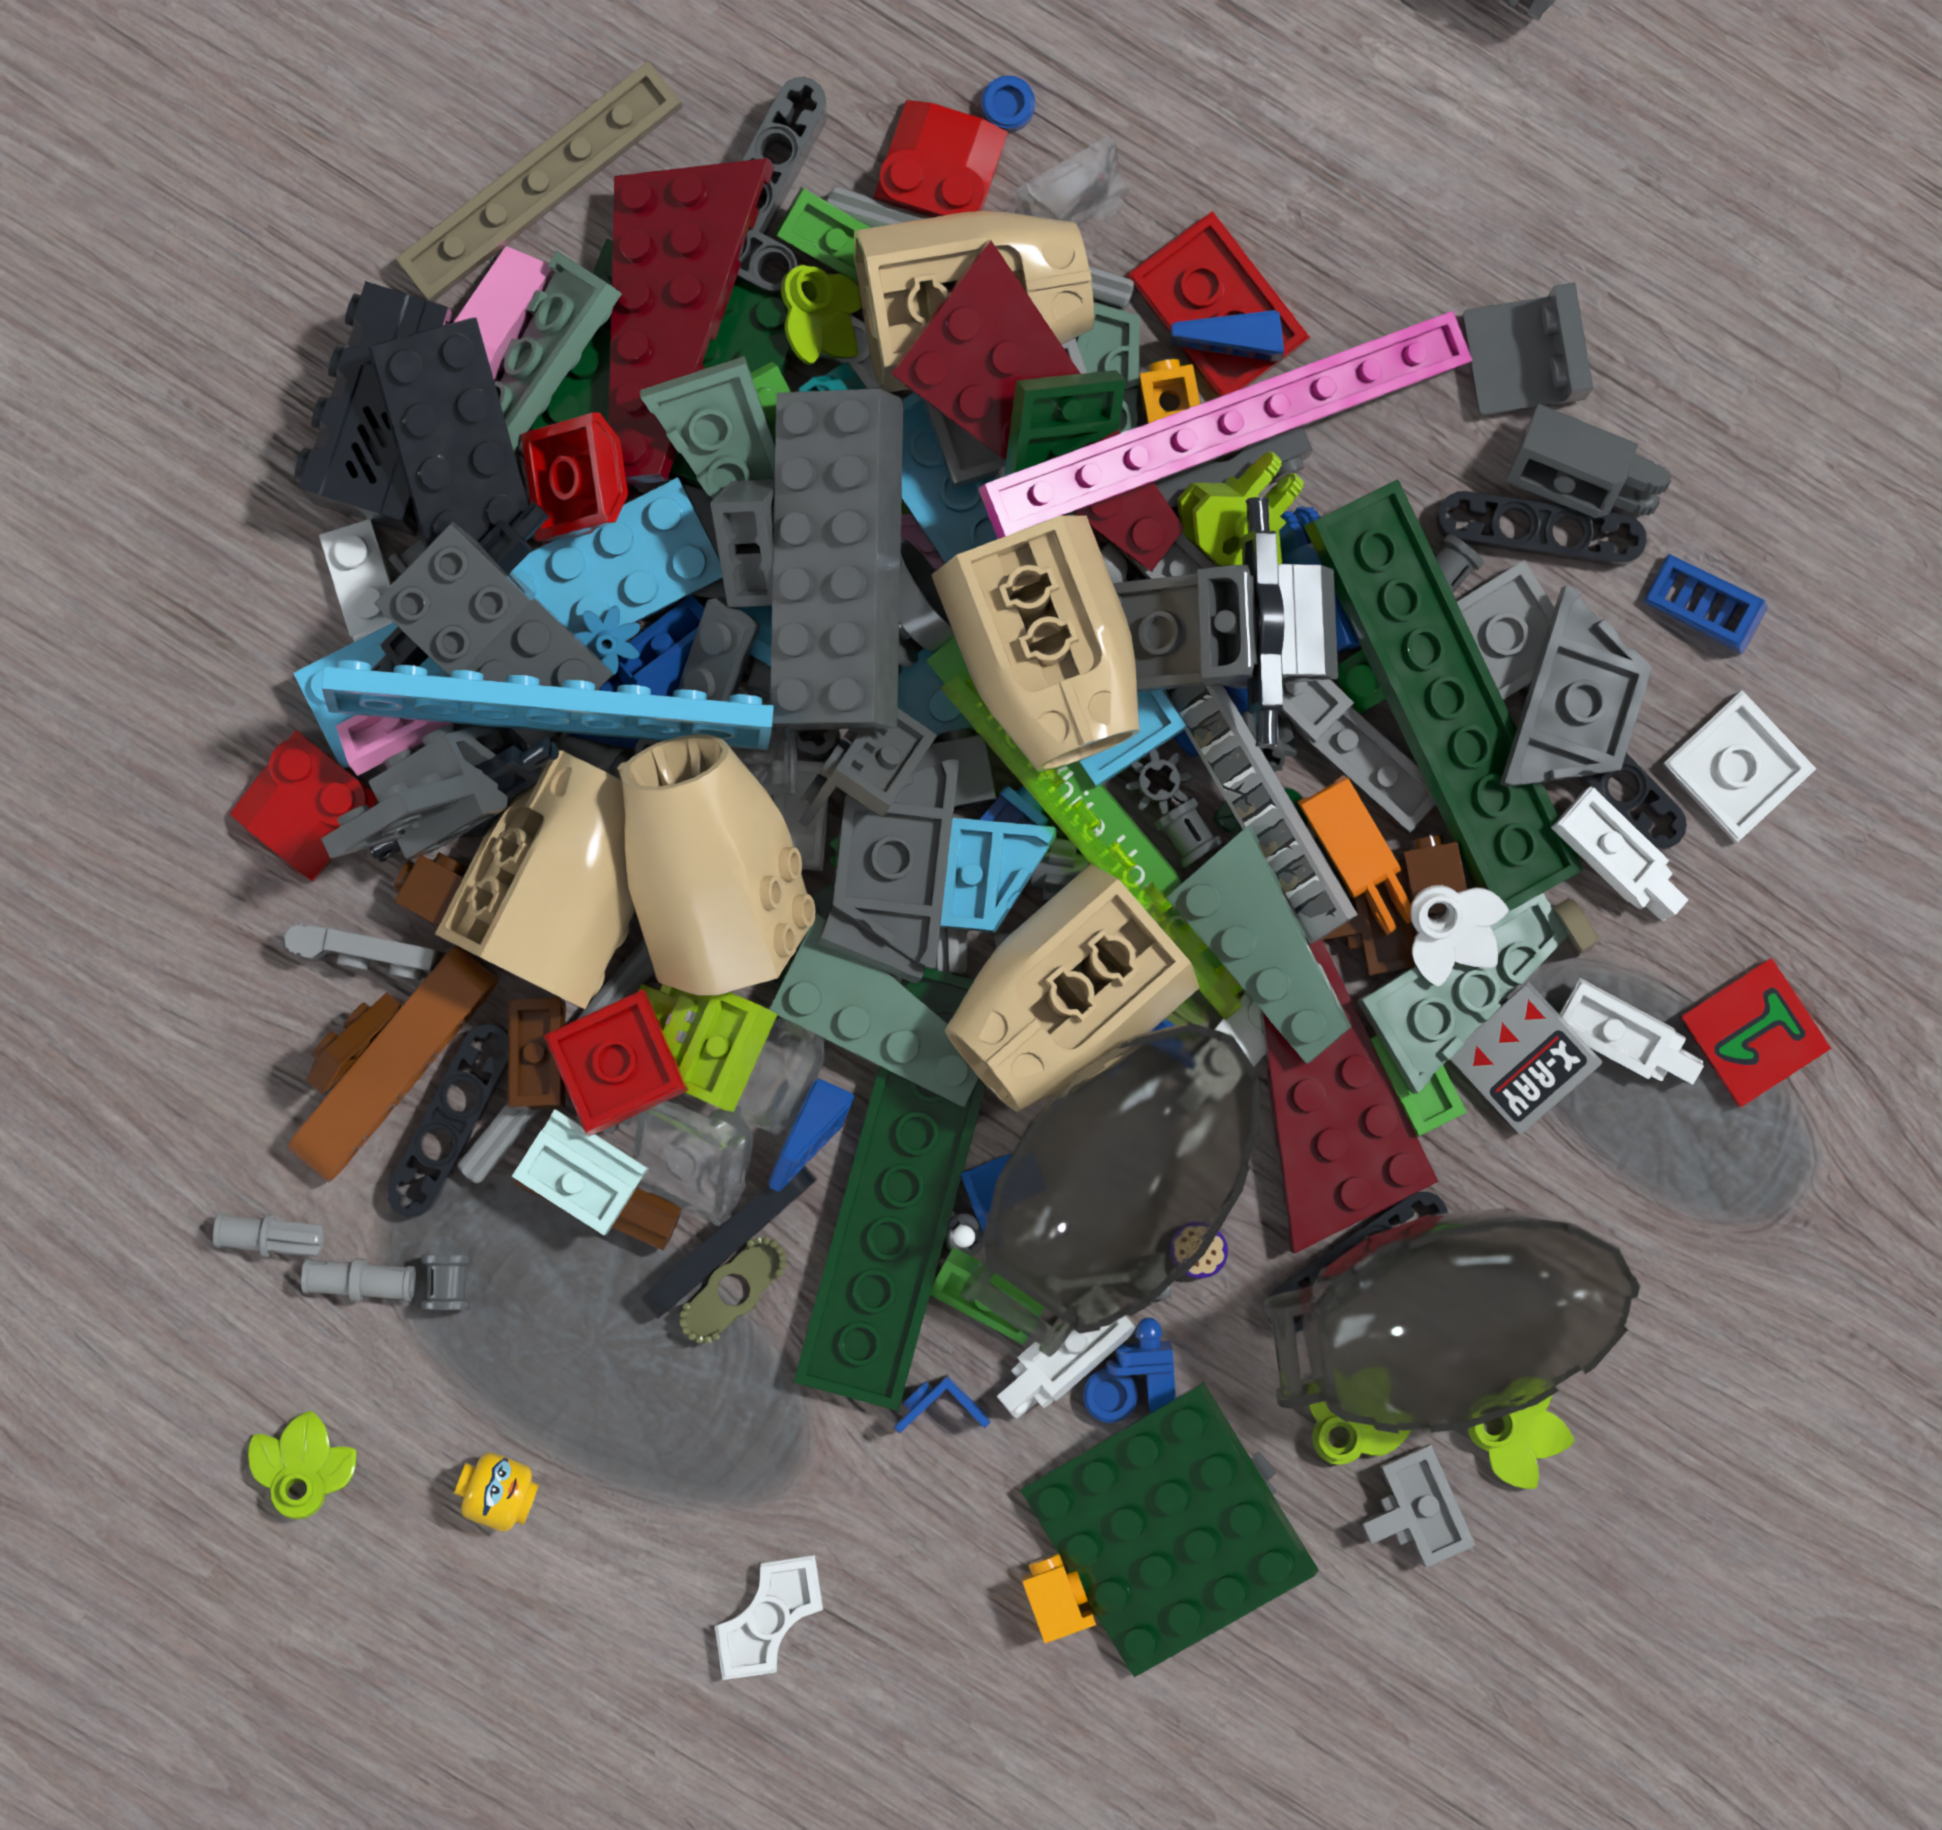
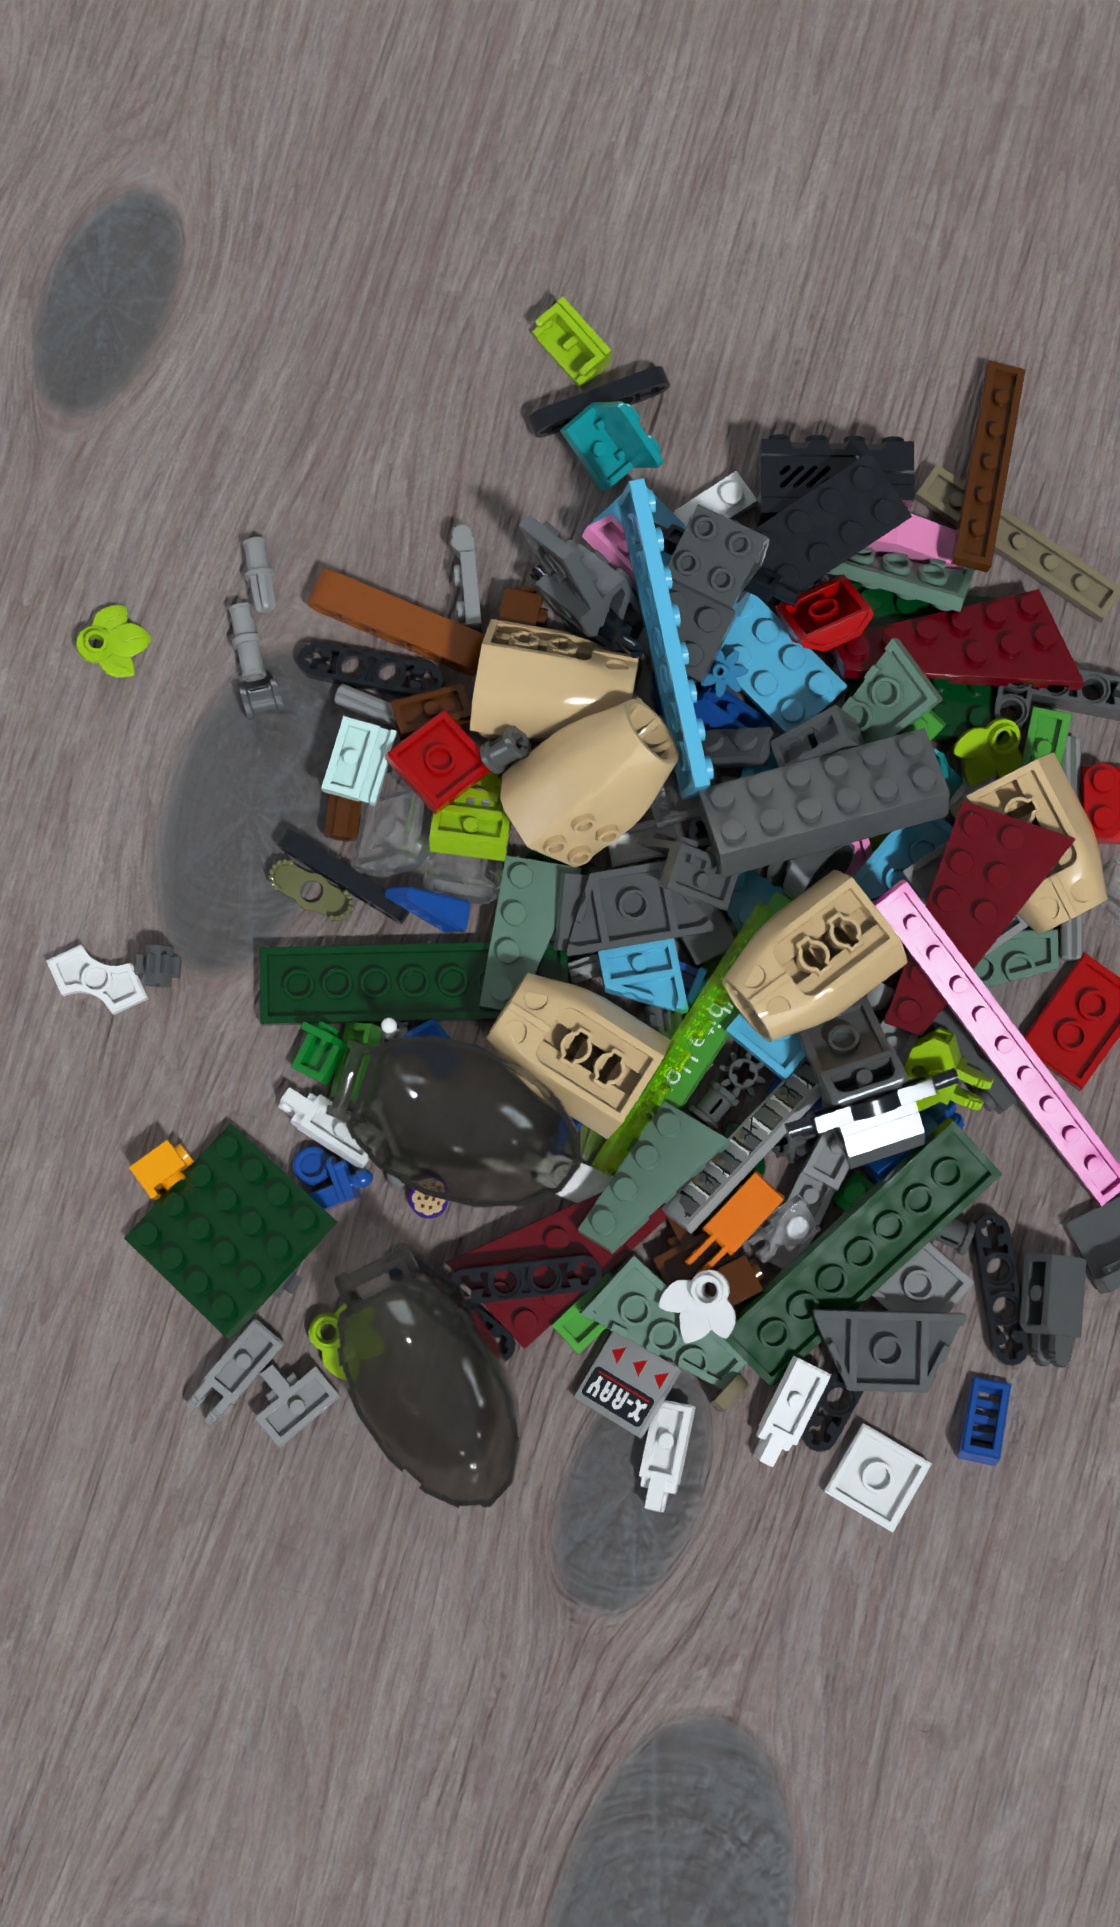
camera: 70 degrees right, 5 degrees down
red slope [230,730,379,882] -> none
reddish brown hinge [306,992,401,1094] -> none
yellow head [454,1452,539,1532] -> none
blue bracket [894,1375,991,1434] -> none
dark green wing [1004,370,1126,476] -> none
light orange brick [1138,359,1200,424] -> none
blue slope [1169,310,1284,362] -> none
lime plate [1467,1379,1574,1489] -> none
red tile [1679,958,1832,1108] -> none
none -> dark grey gear [134,945,182,987]
none -> light grey hinge [186,1318,286,1427]
none -> green bracket [291,1021,349,1086]
none -> black beam [448,1254,602,1305]
none -> dark grey bush [480,726,531,774]
none -> black beam [528,366,670,438]
none -> lime hinge [532,296,612,389]
none -> teal bracket [560,402,664,491]
none -> clear plate [747,1195,821,1263]
none -> reddish brown plate [951,361,1026,573]

